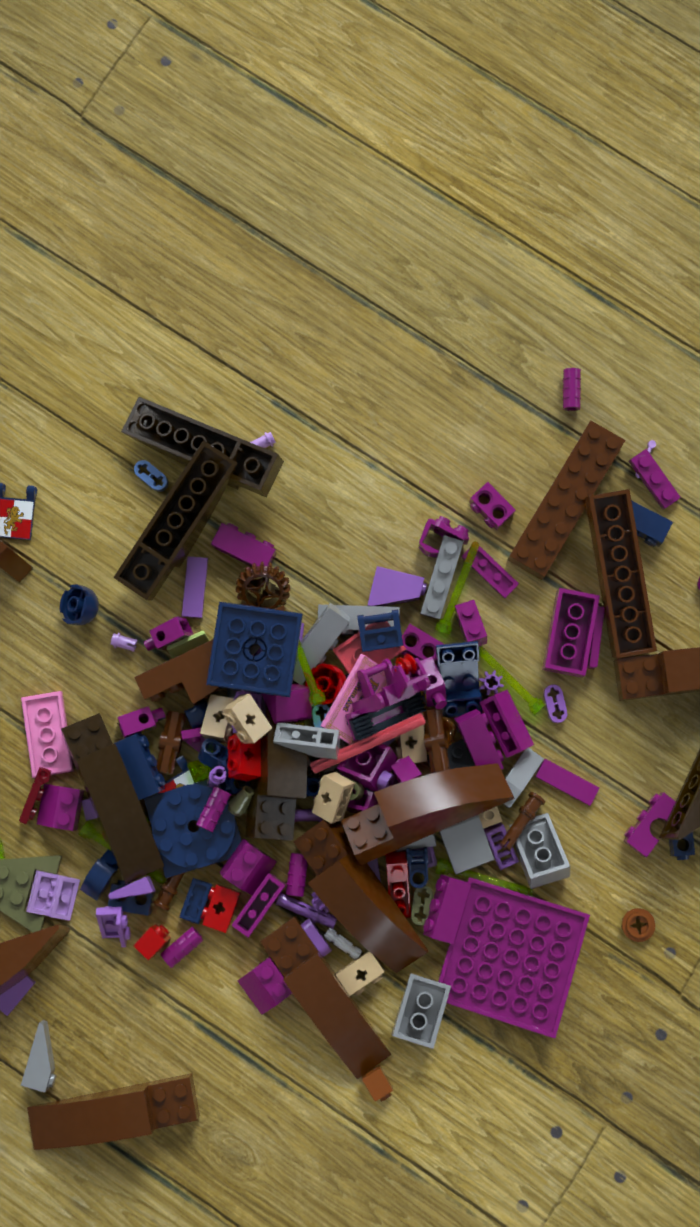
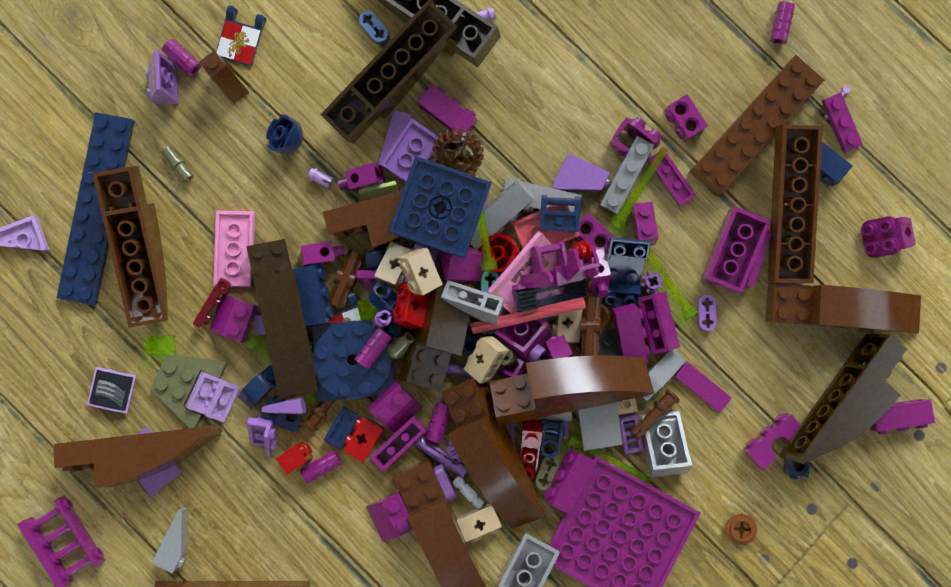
camera: 10 degrees right, 5 degrees up
none -> medium lavender tile [379,118,439,183]

